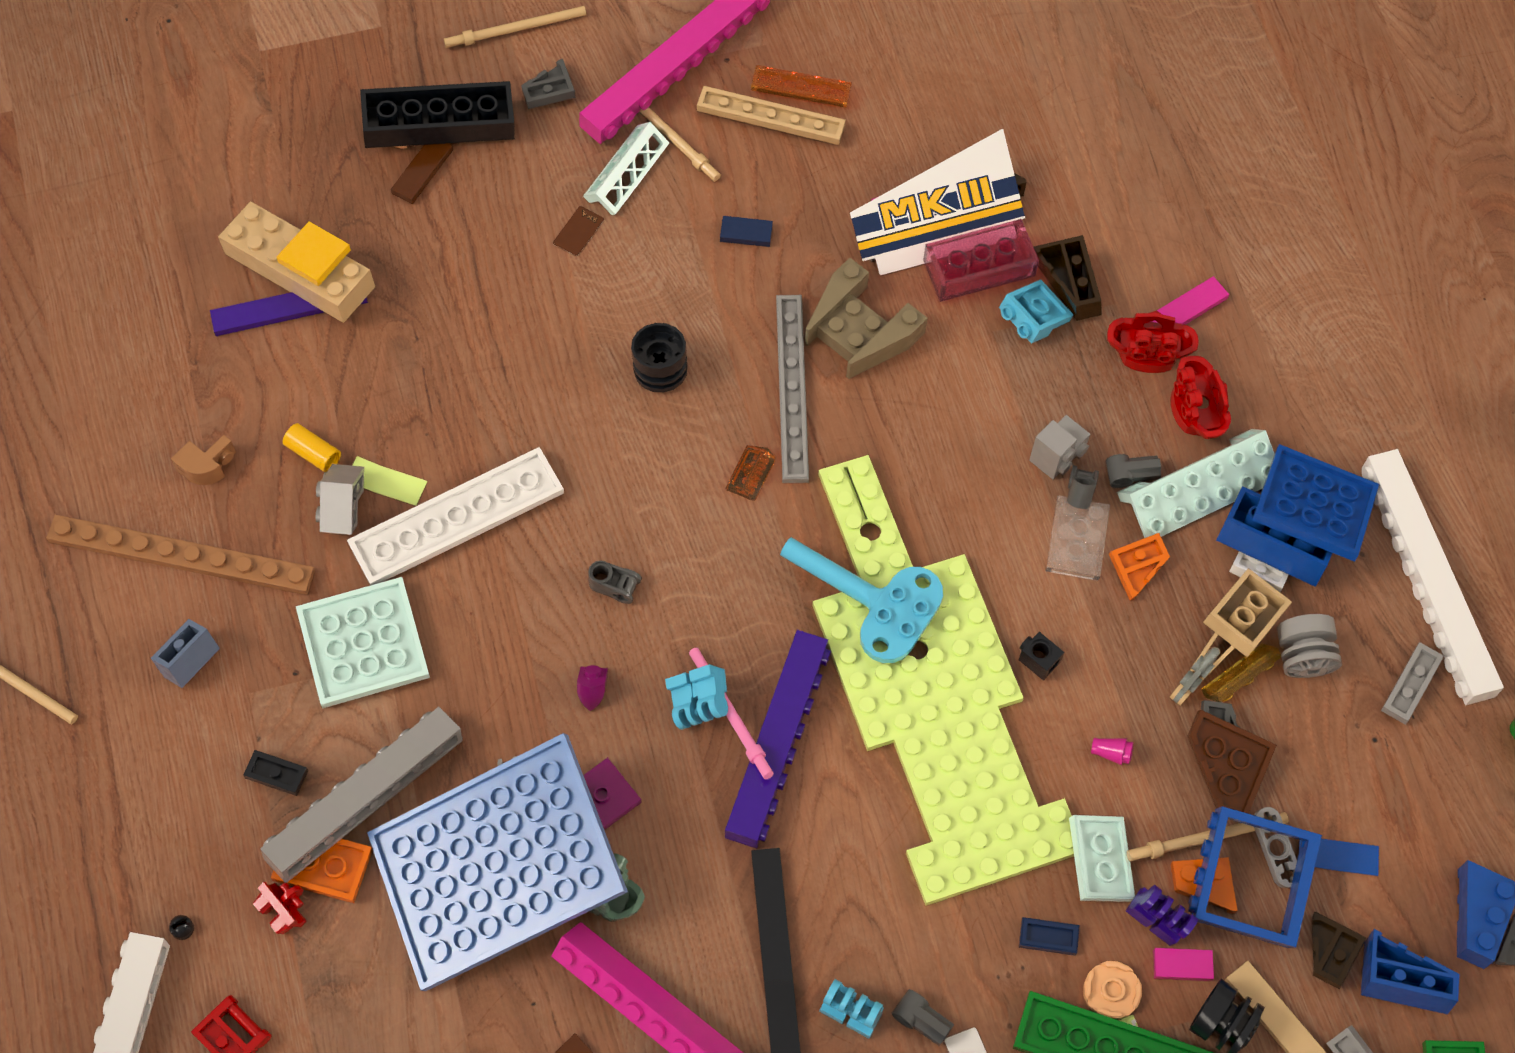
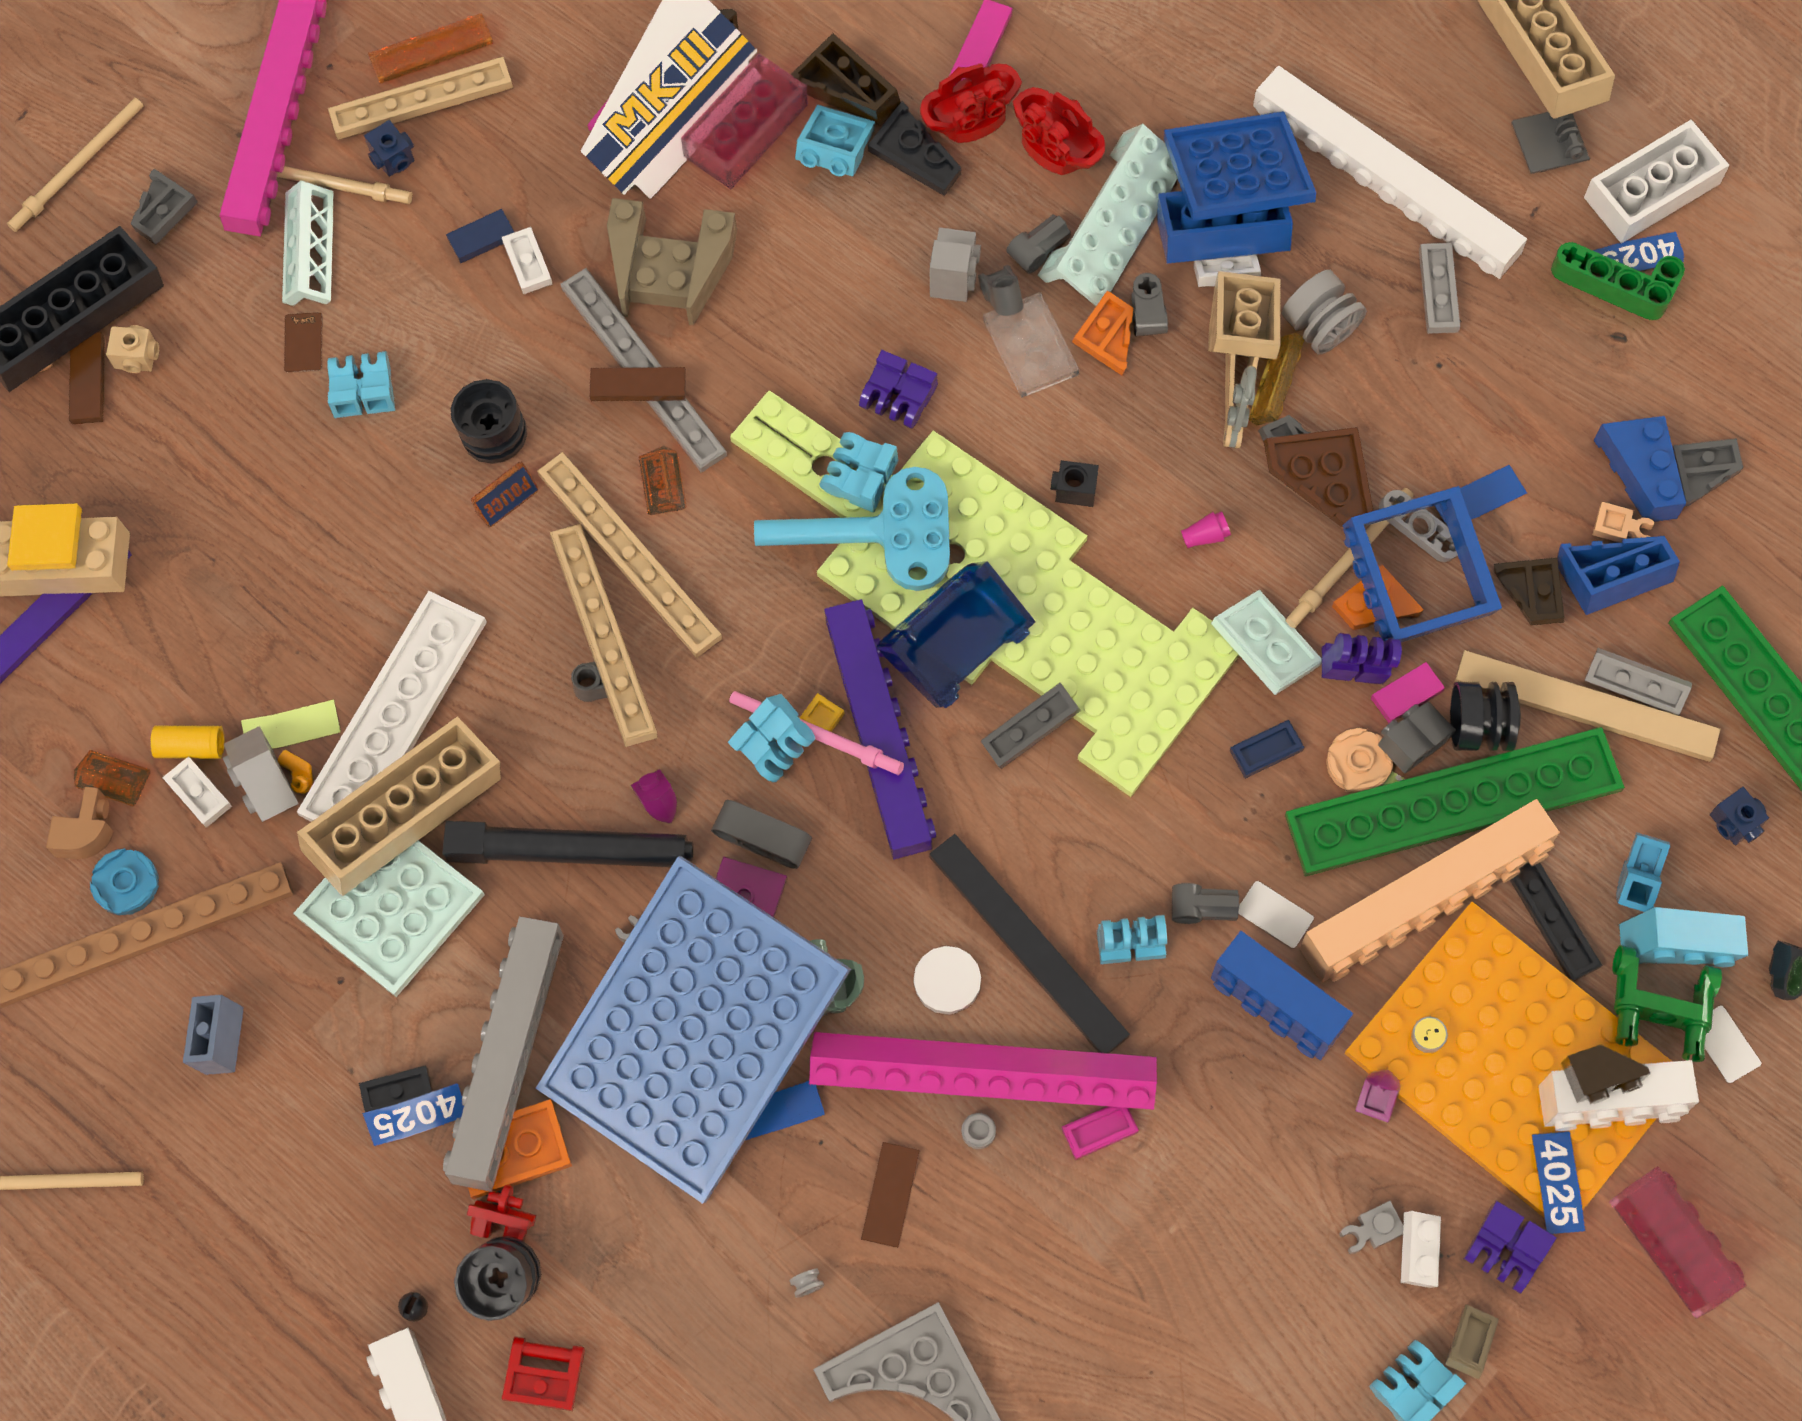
camera: 30 degrees left, 5 degrees up
none -> clear orange slope [74,750,150,806]
none -> dark azure tile [90,849,159,915]
none -> tan brick [106,325,159,373]
none -> white plate [162,756,232,828]
none -> light orange arm [277,750,314,794]
none -> tan brick [297,716,501,896]
none -> medium azure legs [327,351,395,418]
none -> blue sticker [362,1083,464,1146]
none -> dark blue brick [364,119,415,177]
none -> black brick [442,821,694,867]
none -> black wheel [454,1236,542,1321]
none -> slope [471,461,538,527]
none -> white plate [502,227,553,294]
none -> tan plate [537,452,722,658]
none -> tan tile [550,524,657,747]
none -> reddish brown tile [589,367,686,401]
none -> dark grey beam [711,800,812,869]
none -> blue sticker [745,1081,825,1140]
none -> yellow tile [799,693,845,732]
none -> medium azure legs [819,432,898,513]
none -> dark purple legs [859,349,938,429]
none -> black wing [868,101,961,196]
none -> clear blue windscreen [876,561,1036,708]
none -> white tile [914,946,981,1015]
none -> dark grey plate [981,683,1081,769]
none -> dark grey piece [1131,273,1168,337]
none -> dark grey brick [1378,702,1456,773]
none -> light nougat plate [1592,502,1654,543]

